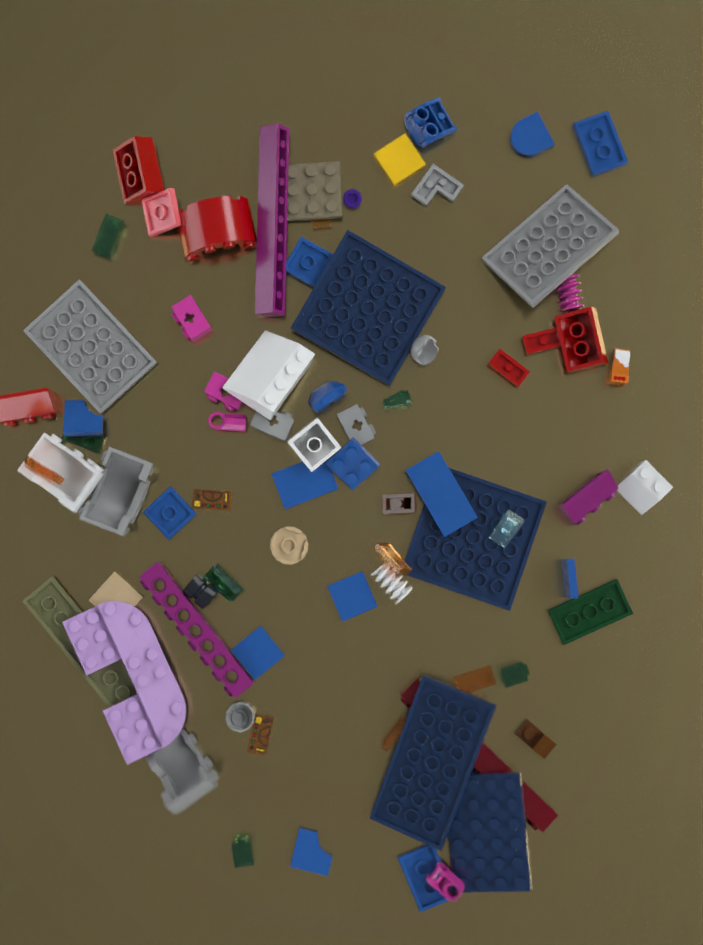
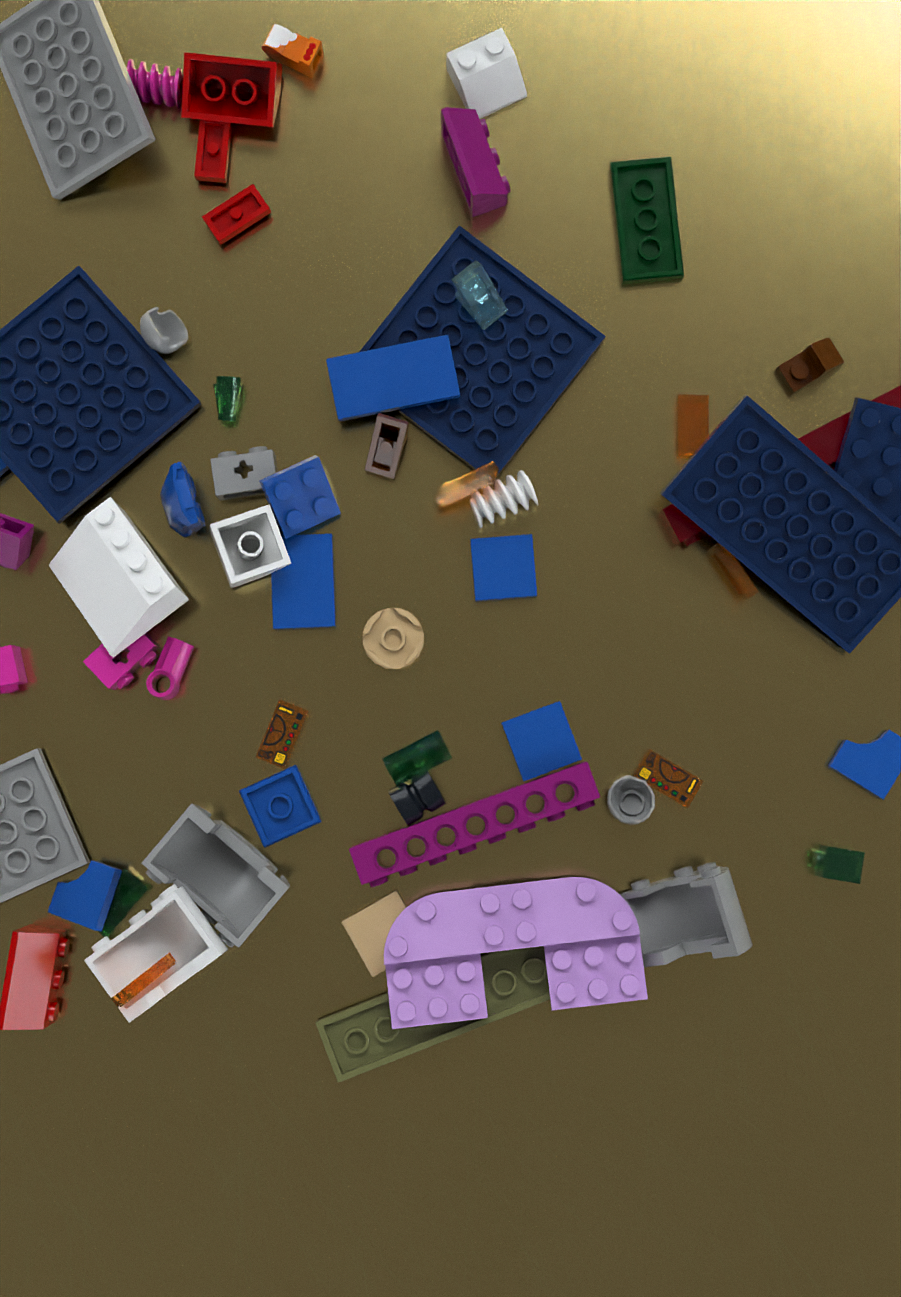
camera: 65 degrees left, 0 degrees up
light grey brick [250,411,295,442] -> none
clear green brick [498,661,530,688] -> none
blue tile [561,559,579,599] -> none

